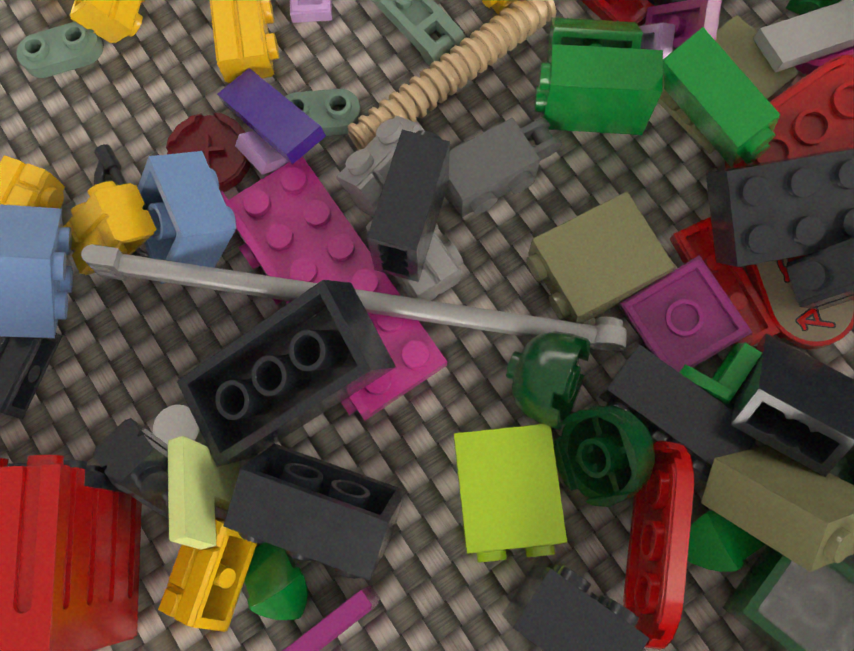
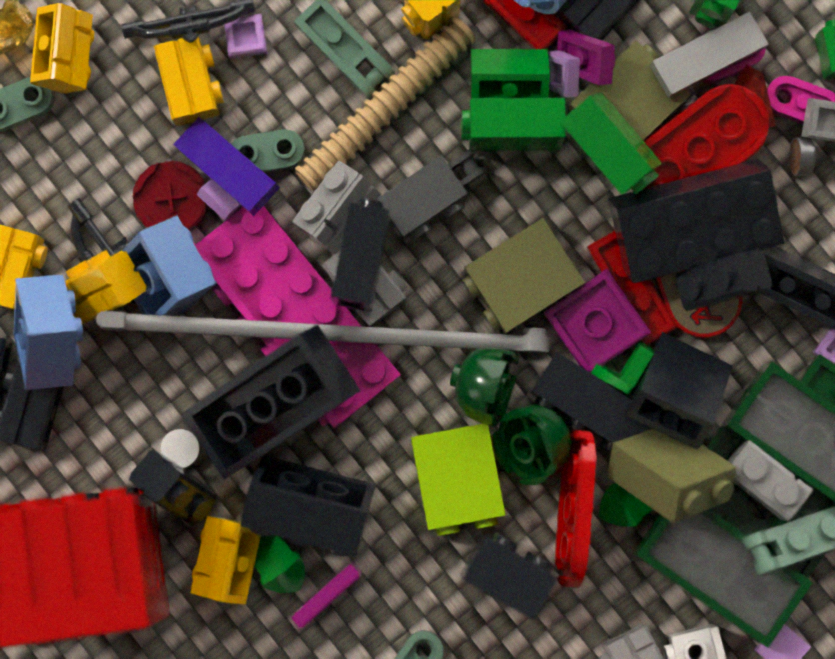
camera: 10 degrees left, 10 degrees up
yellowish green tile [168,436,240,550] -> none

